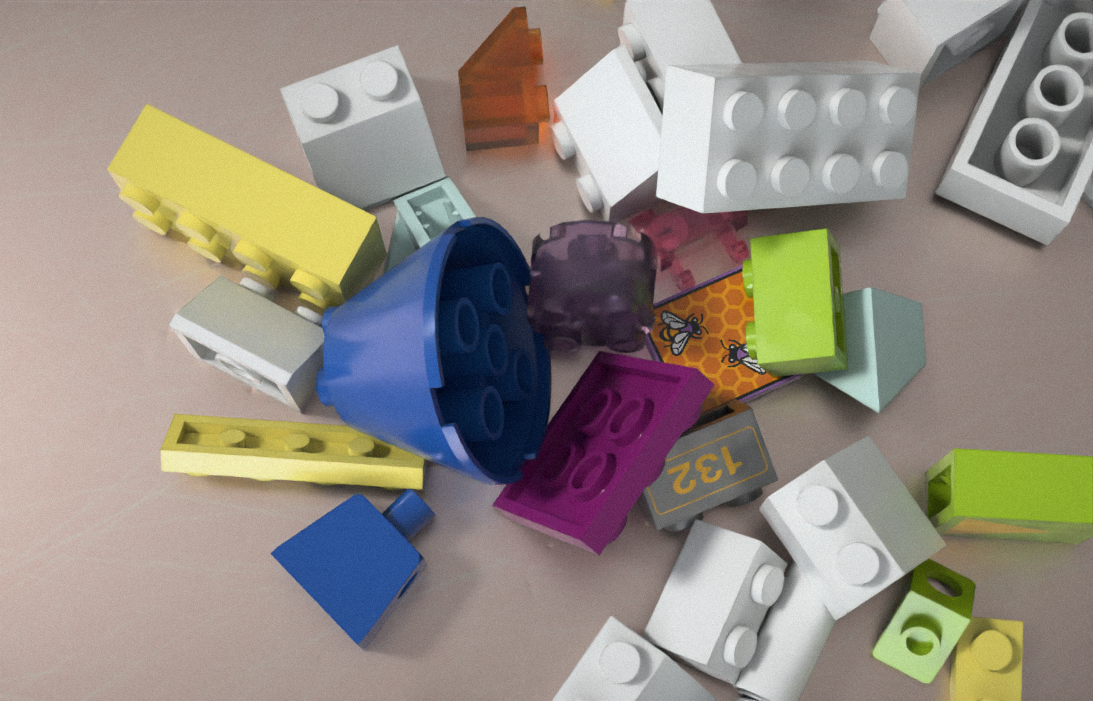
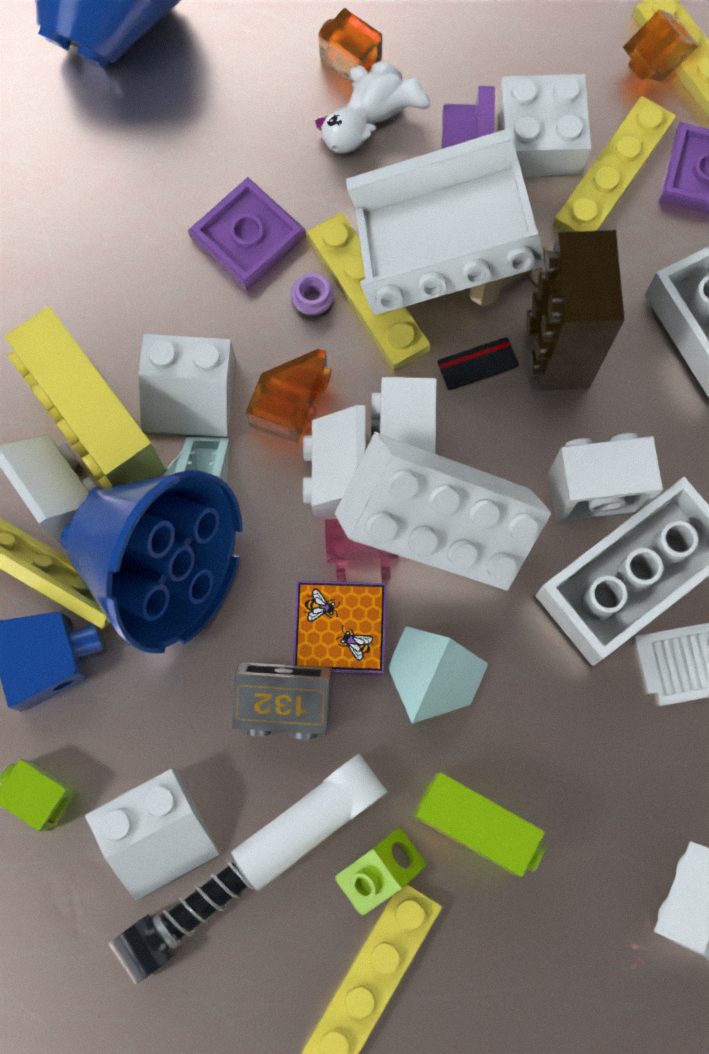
camera: 30 degrees right, 0 degrees up
magenta plate [492,351,715,556] -> none
clear purple brick [526,220,658,353] -> none
white brick [642,519,788,685] -> none
lime brick [742,228,848,377] -> none
white slope [759,435,947,621] -> none

